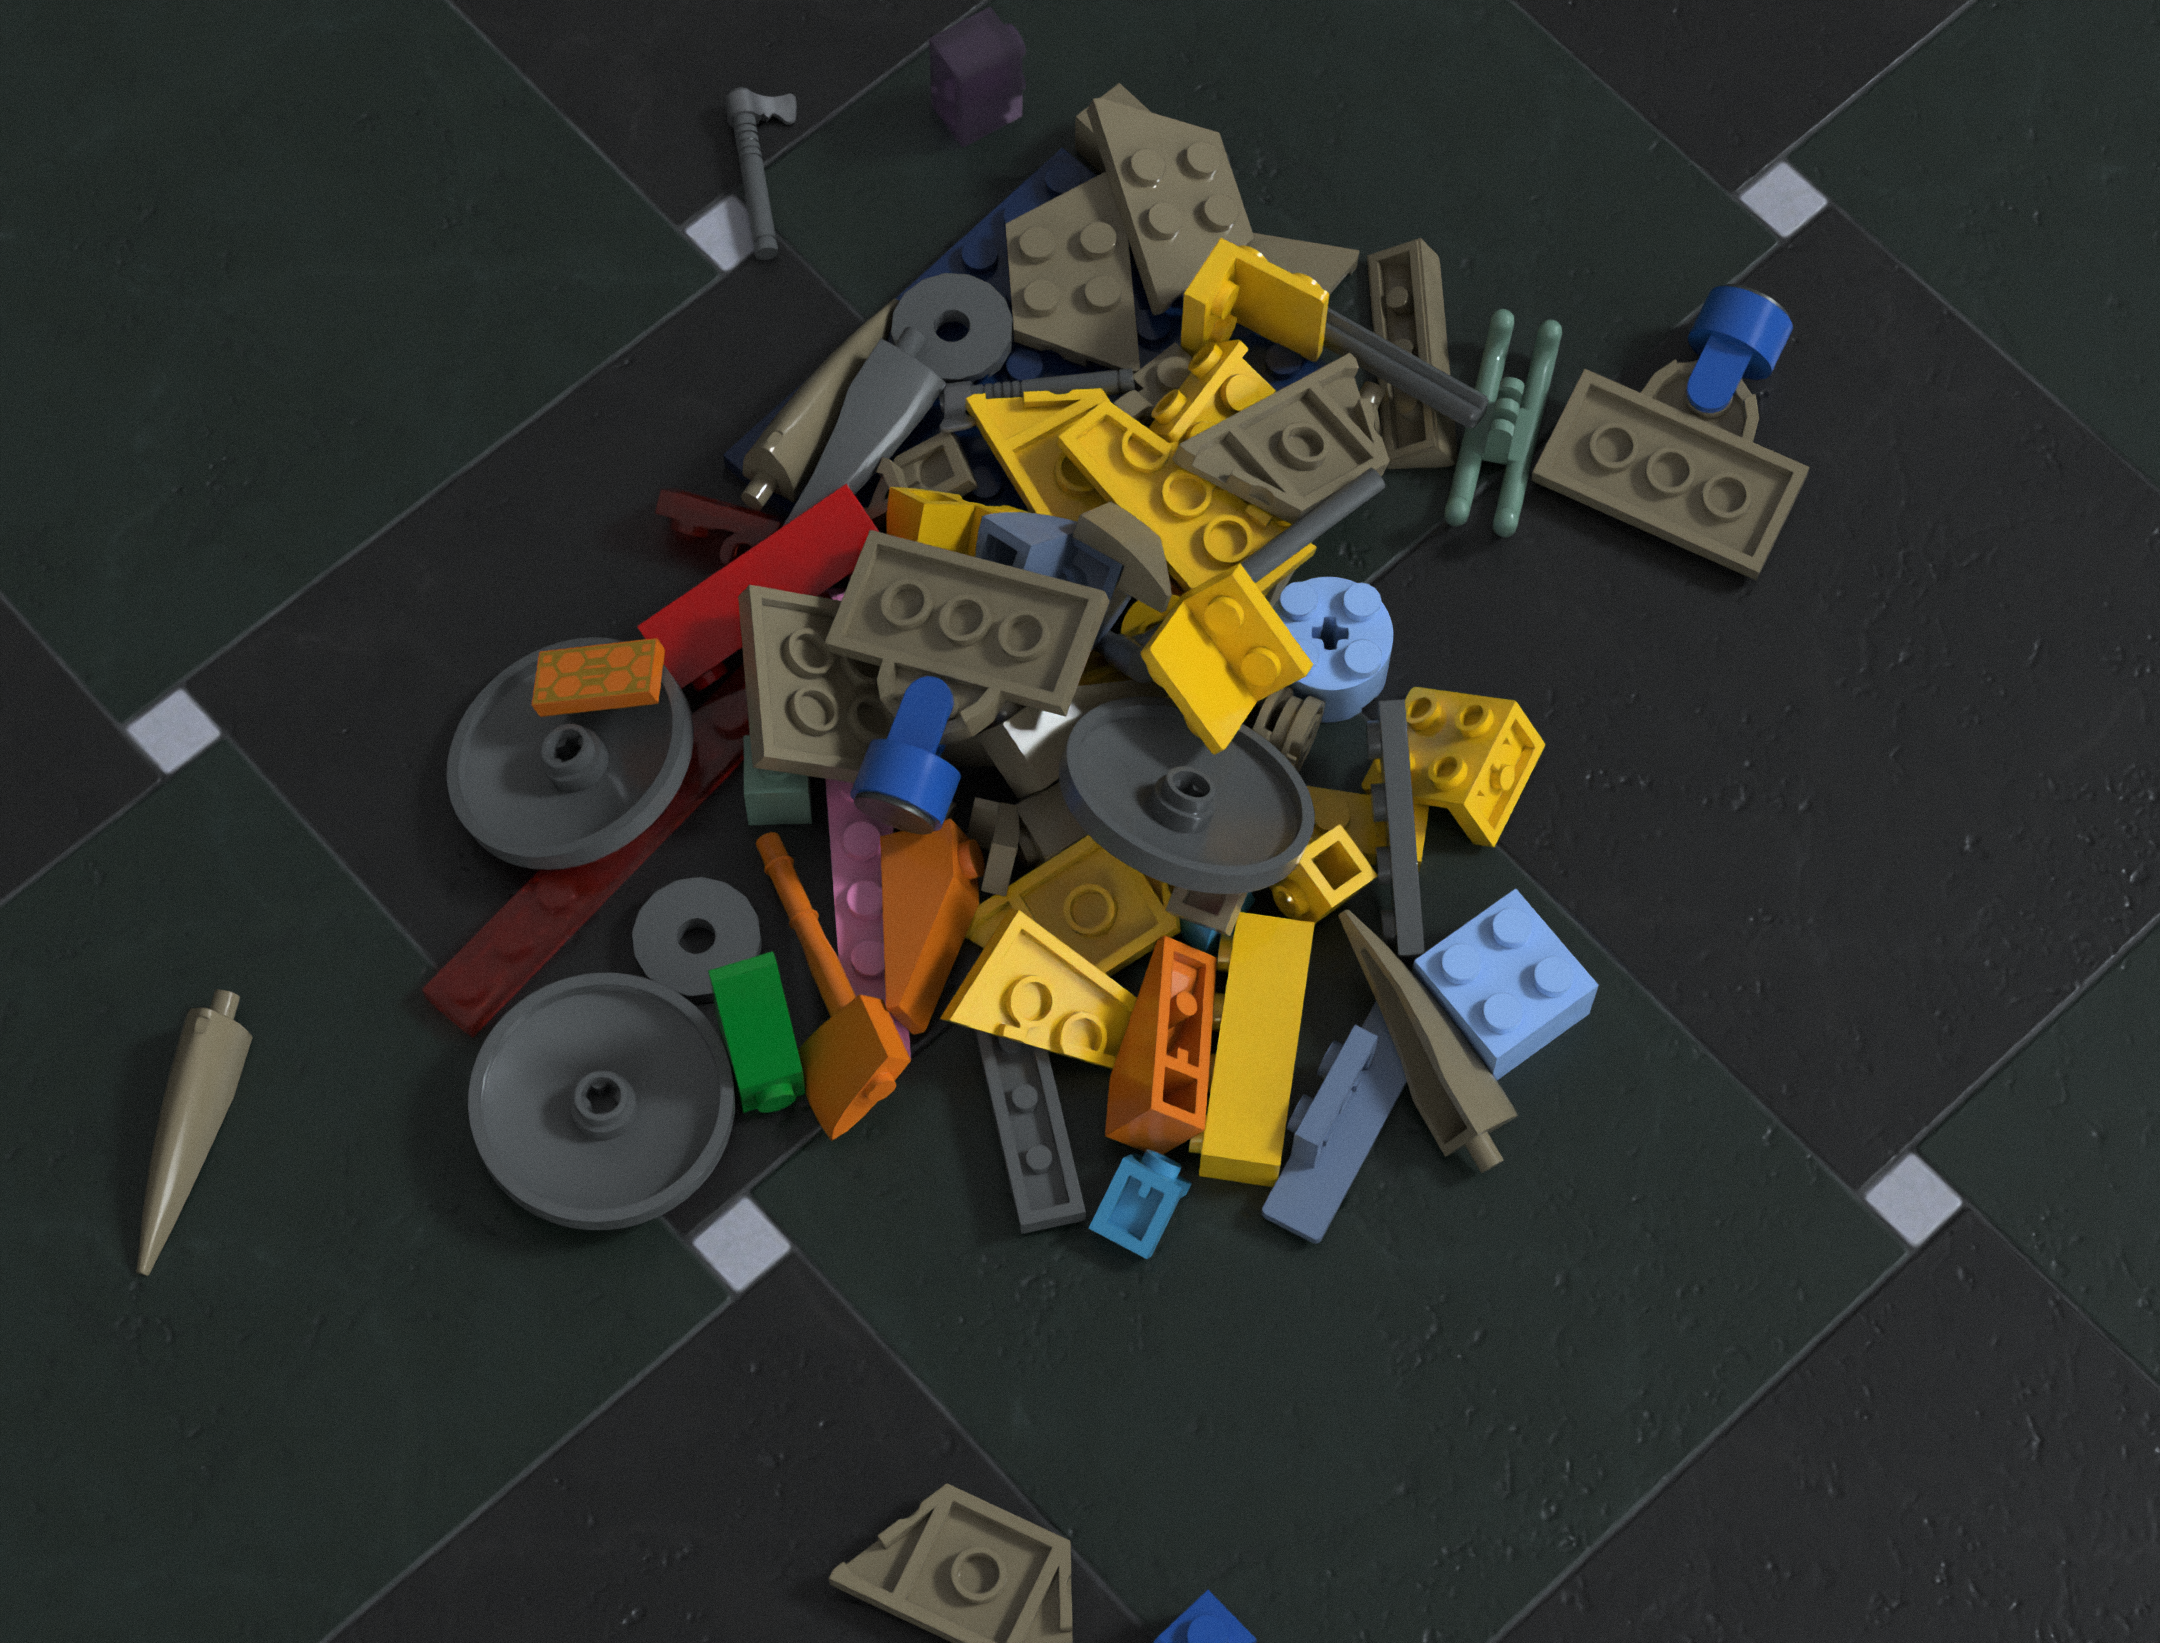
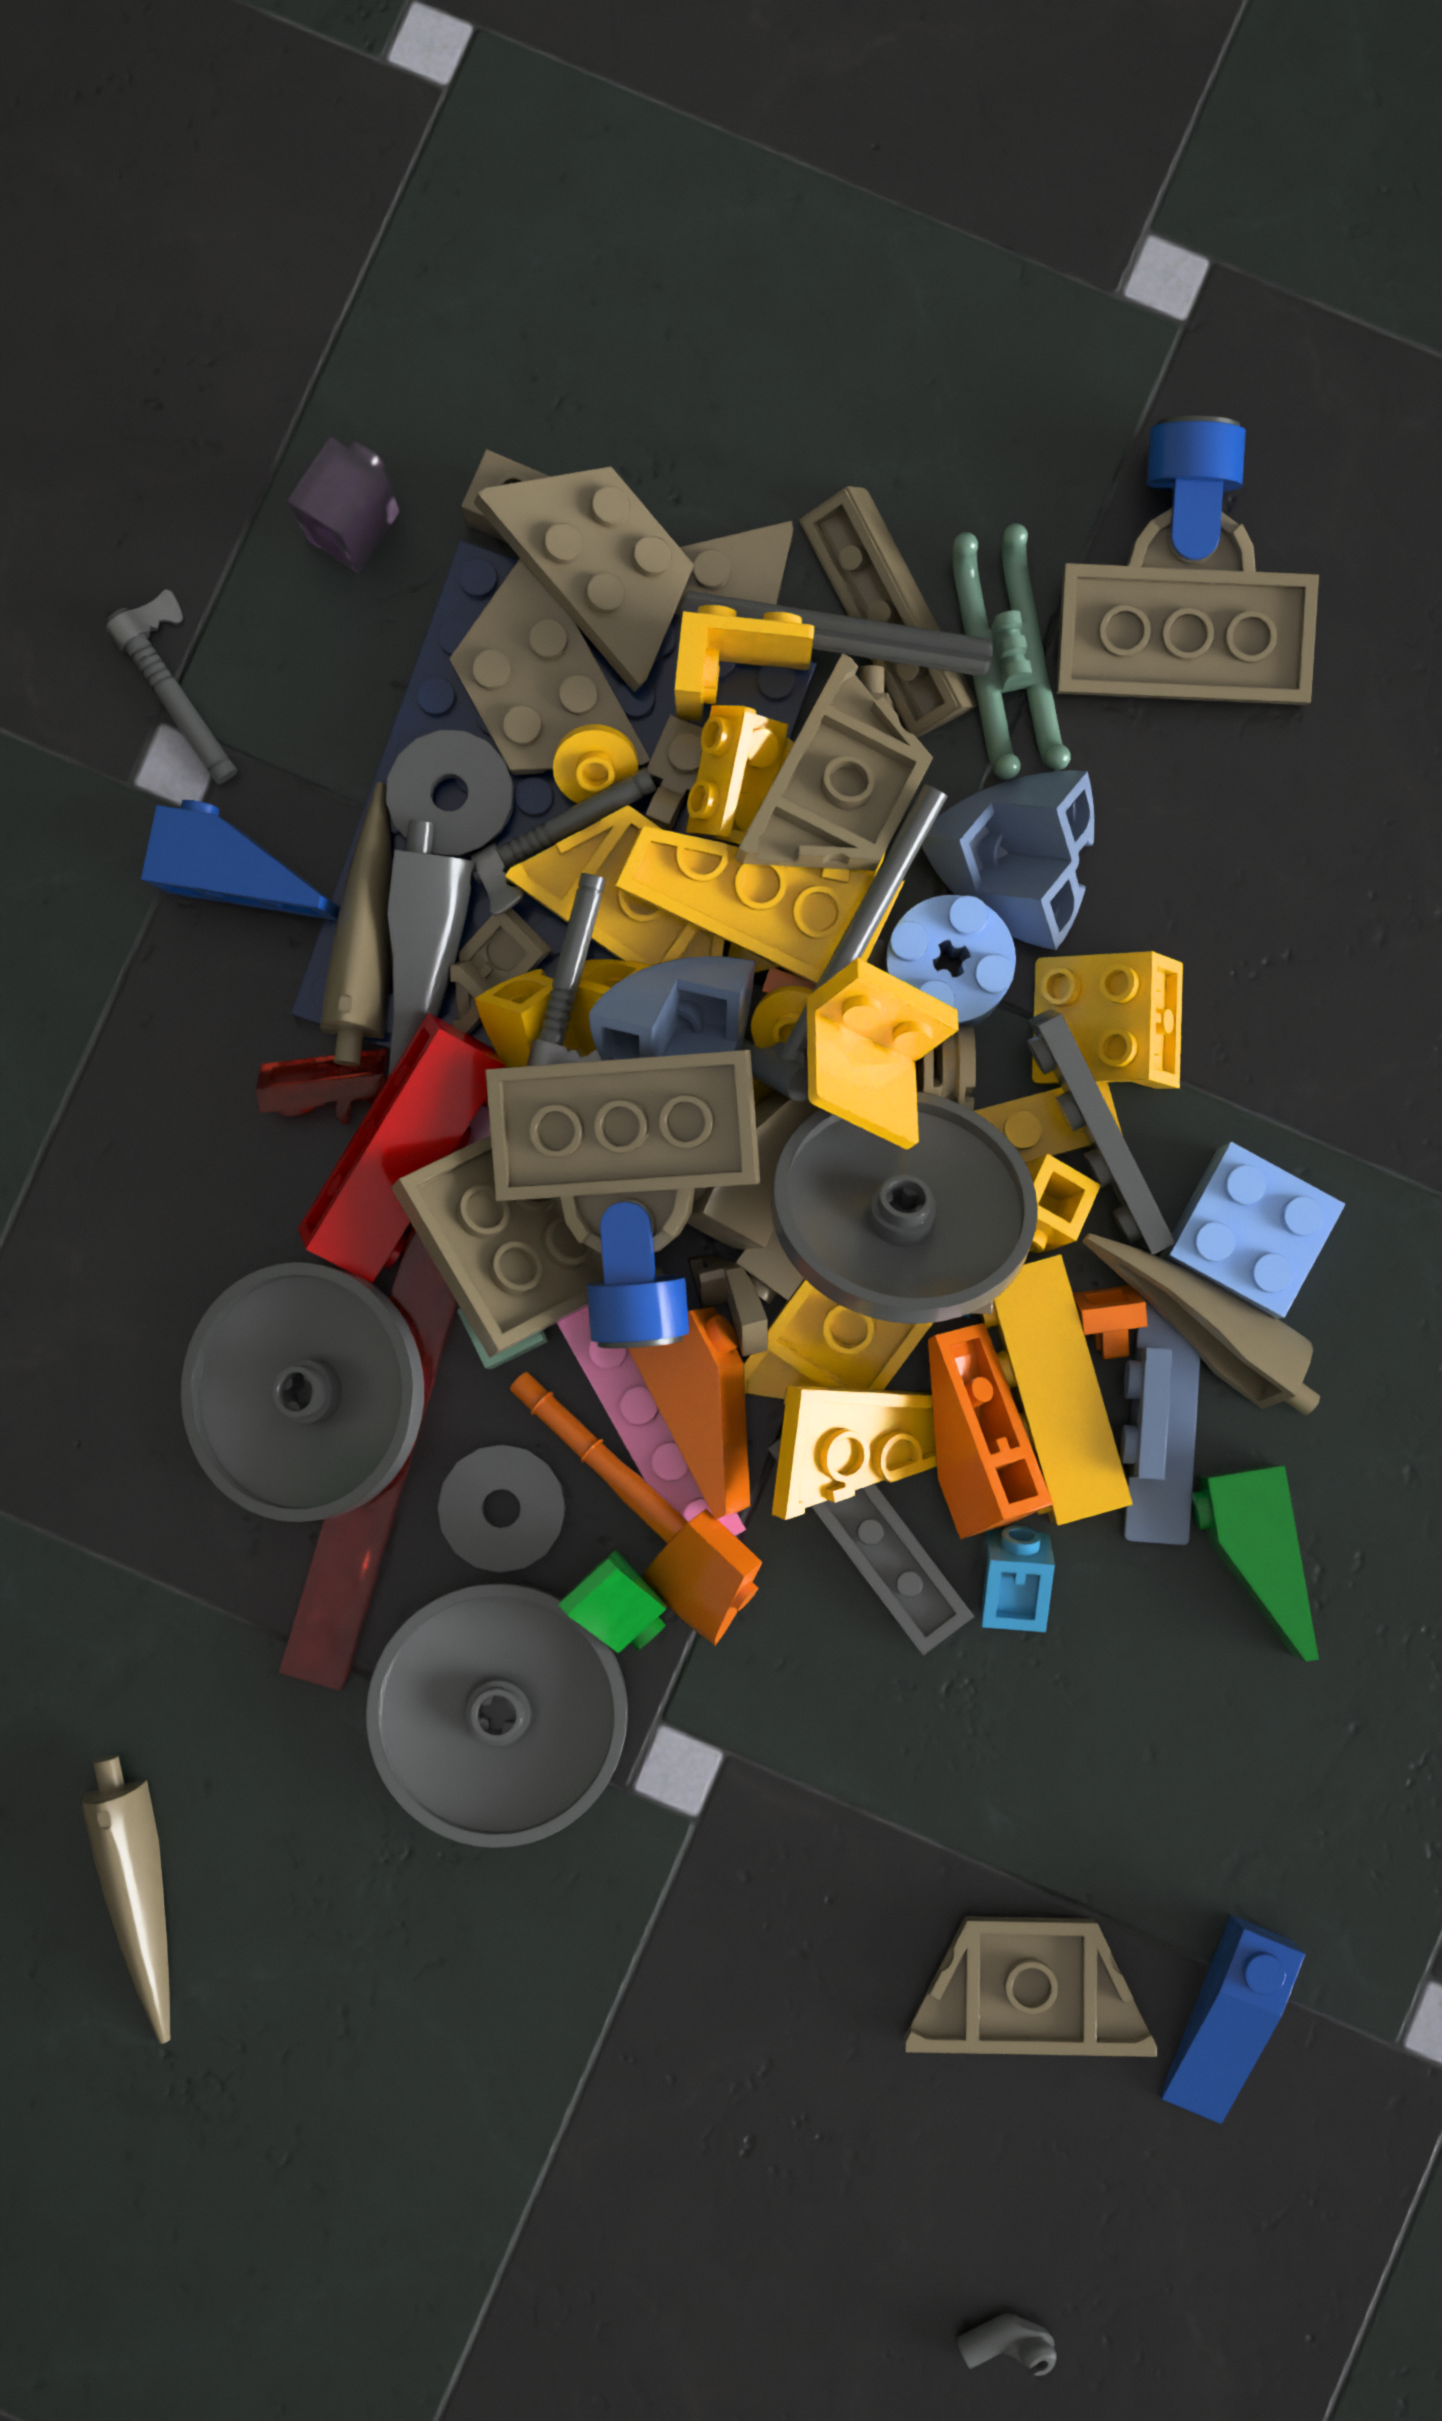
camera: 20 degrees left, 20 degrees up
orange tile [531,638,665,717] -> none
dark tan slope [1072,502,1172,613] -> none
none -> blue slope [141,800,340,921]
none -> dark grey piece [526,873,606,1066]
none -> yellow piece [553,724,639,803]
none -> sand blue brick [921,770,1094,950]
none -> orange tile [1073,1285,1148,1360]
none -> green slope [1191,1464,1319,1662]

